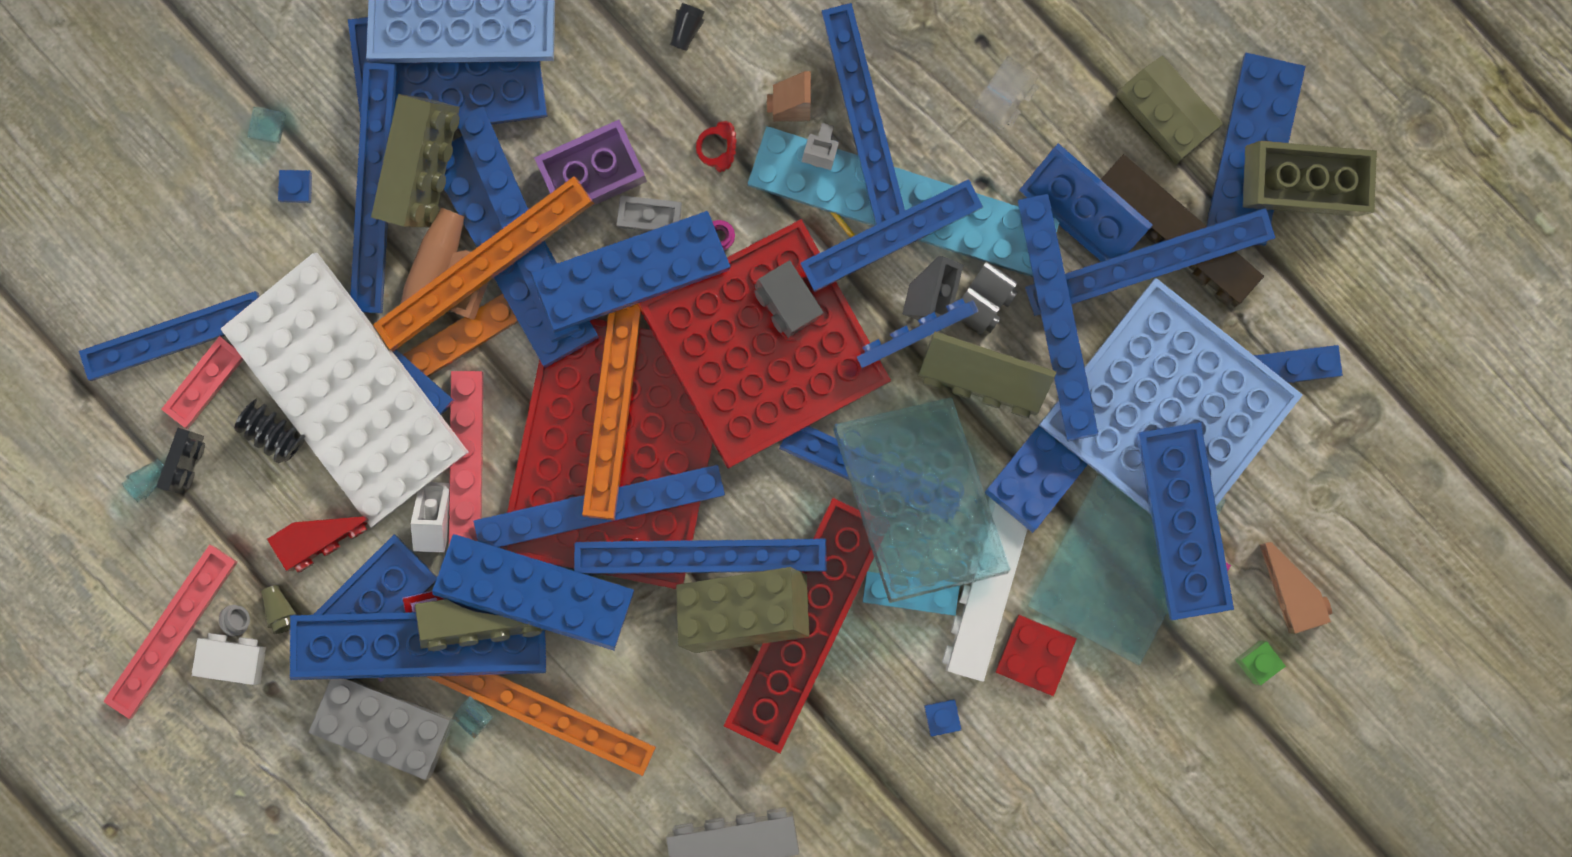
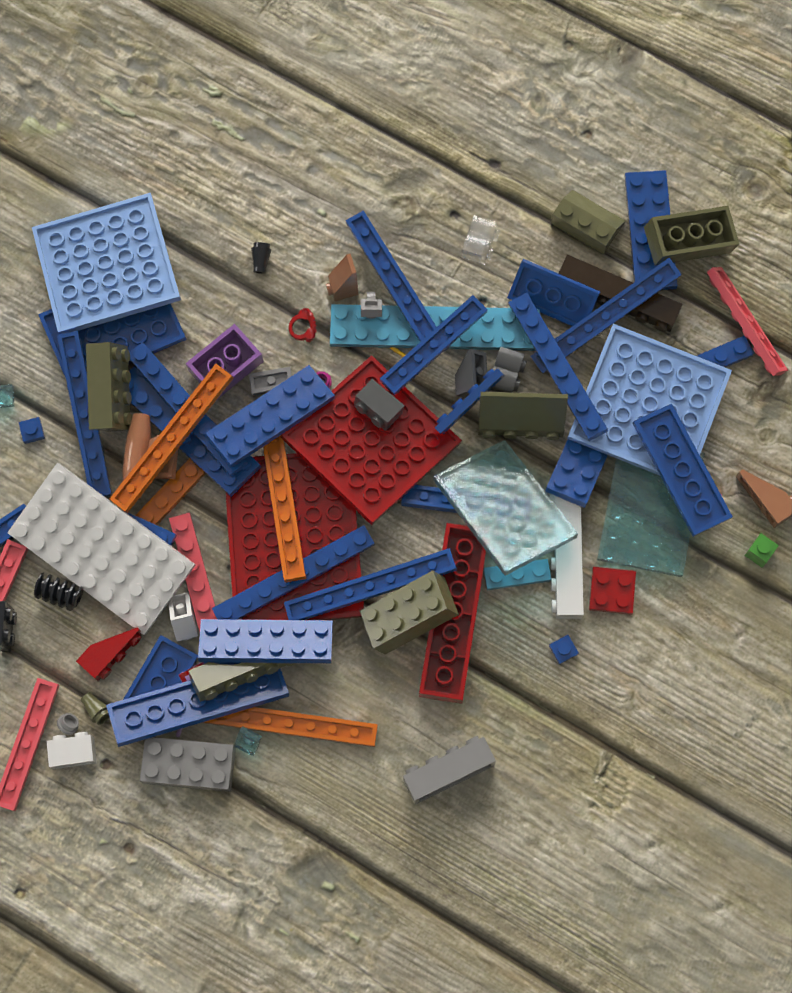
camera: 15 degrees left, 10 degrees down
none -> coral plate [707,267,788,376]

